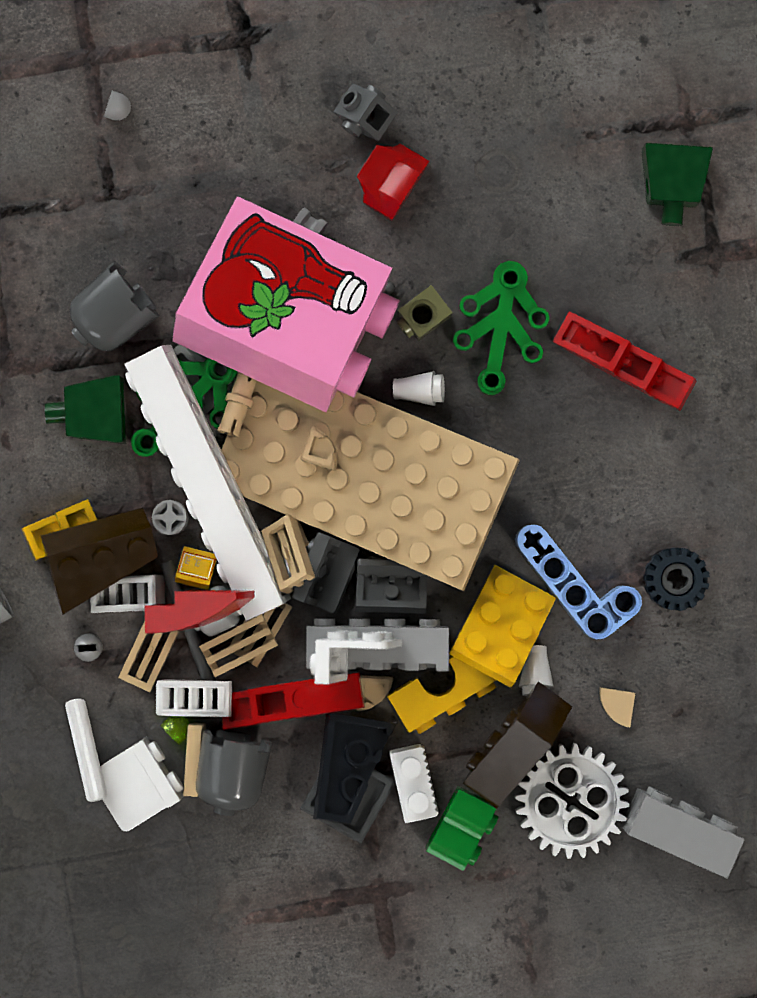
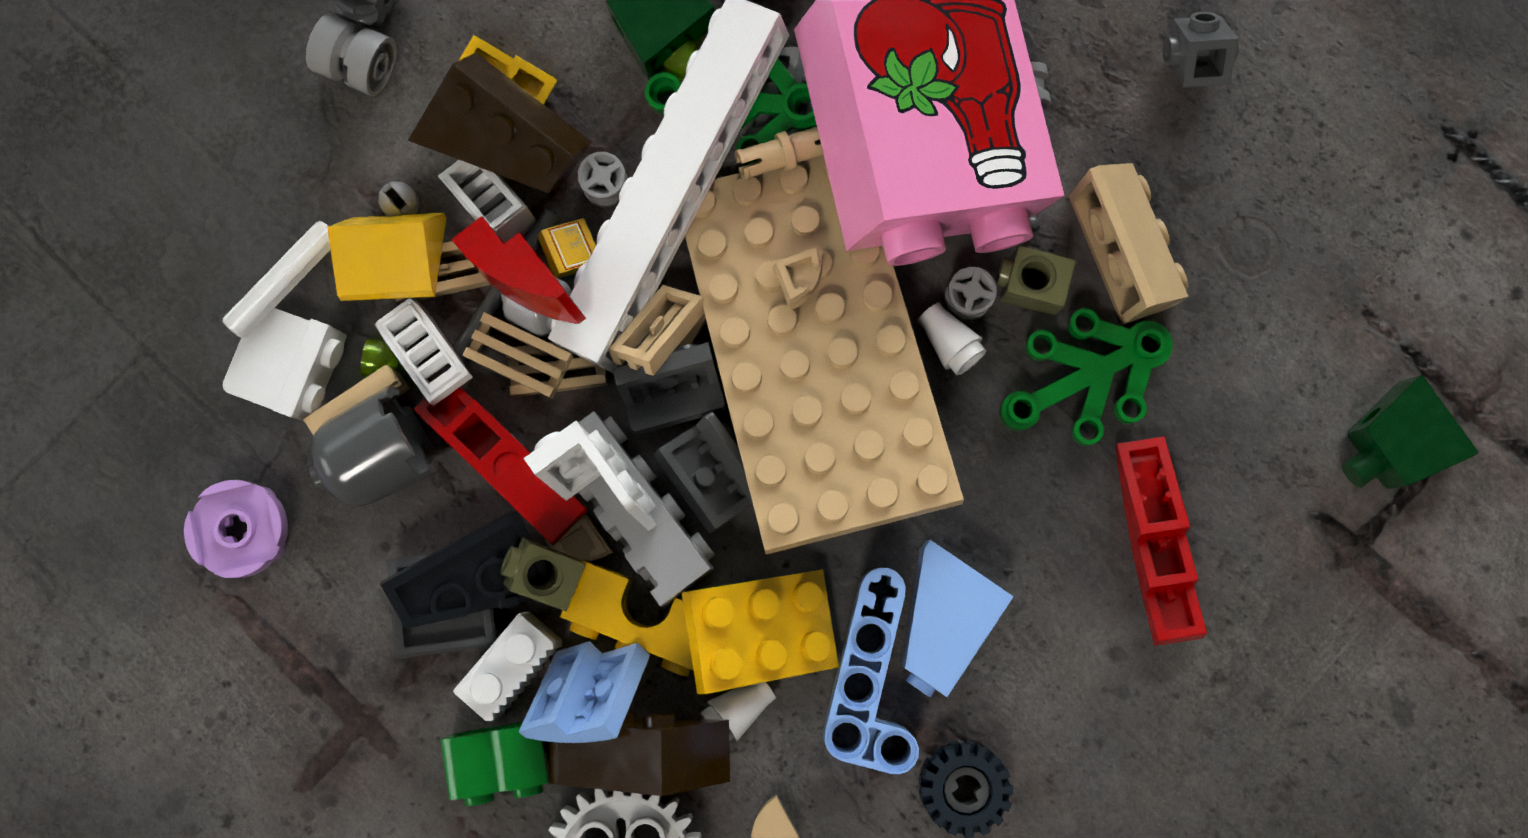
camera: 60 degrees right, 5 degrees down
red slope [357,143,430,222] -> none
none -> lavender plate [184,480,288,578]
none -> yellow slope [327,213,447,301]
none -> olive brick [501,537,586,612]
none -> light blue slope [519,641,650,743]
none -> clear neon green hinge [663,41,699,82]
none -> light blue slope [901,540,1014,698]
none -> light grey wheel [944,267,997,321]
none -> tan slope [1068,163,1188,326]

